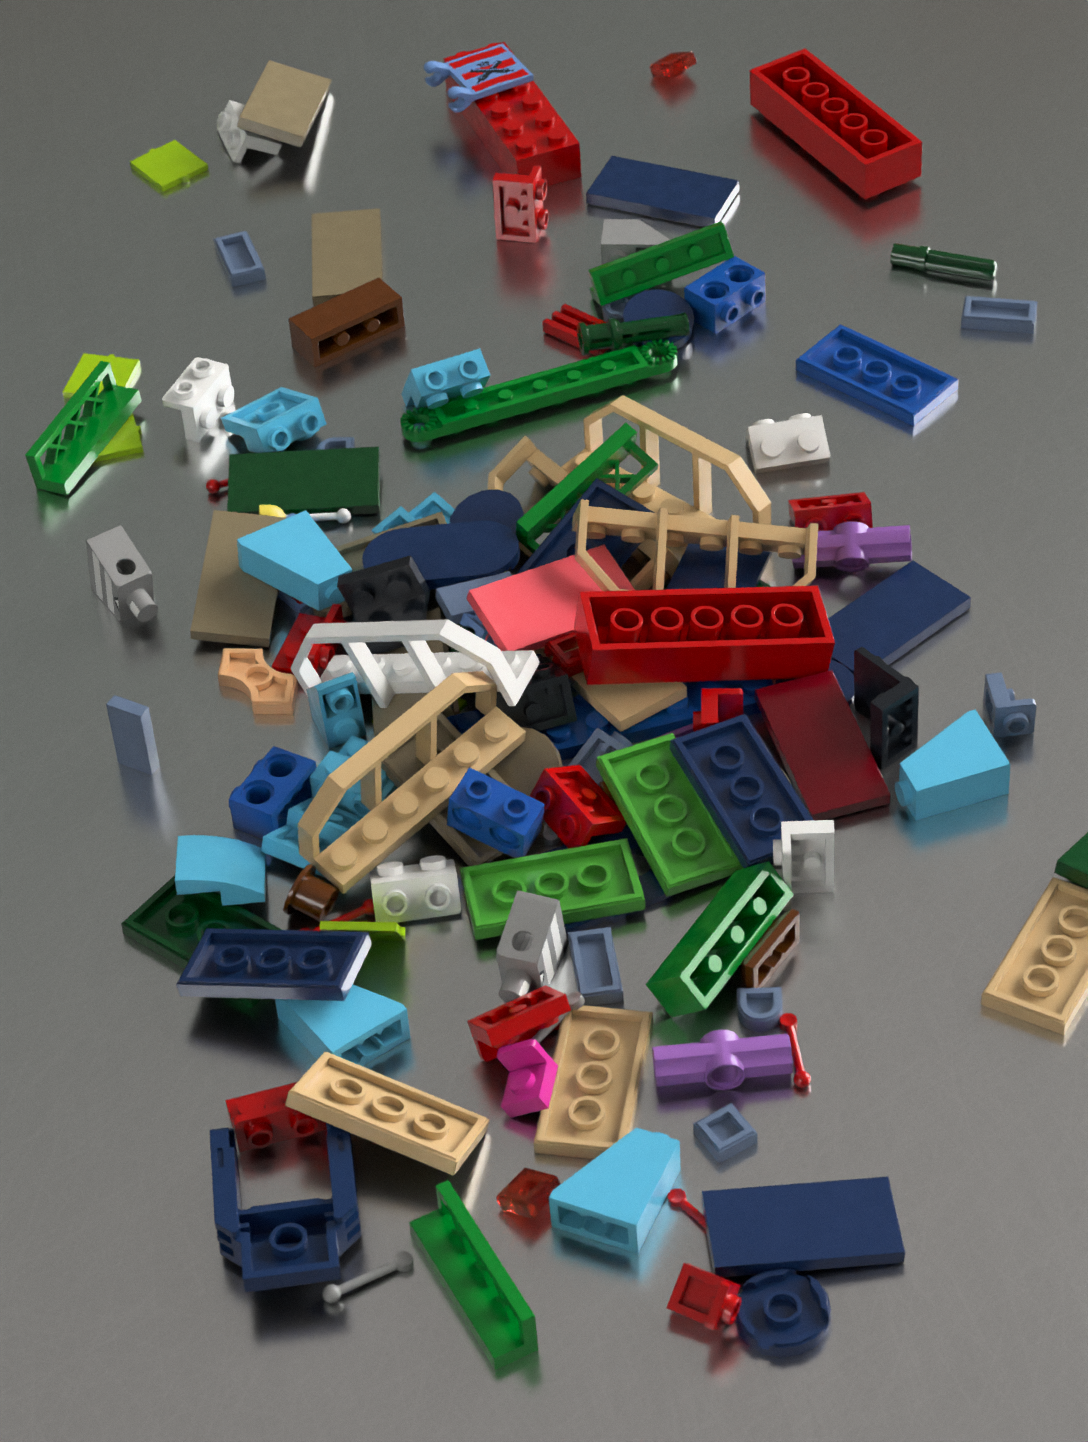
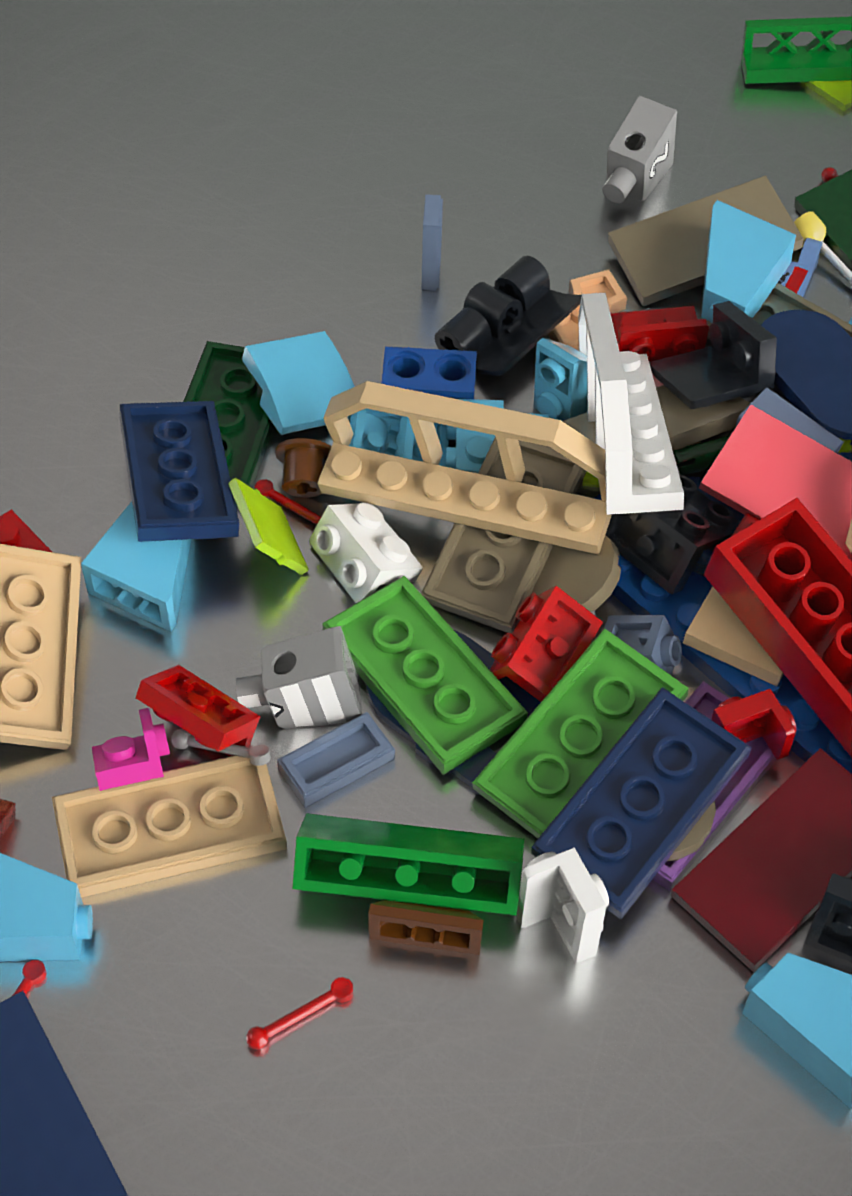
camera: 60 degrees right, 10 degrees up
blue brick [447,767,545,858] -> none
medium lavender piece [652,1030,793,1091] -> none
sand blue tile [693,1103,758,1164] -> none
sand blue tile [737,987,783,1032] -> none
none -> black panel [435,256,581,376]

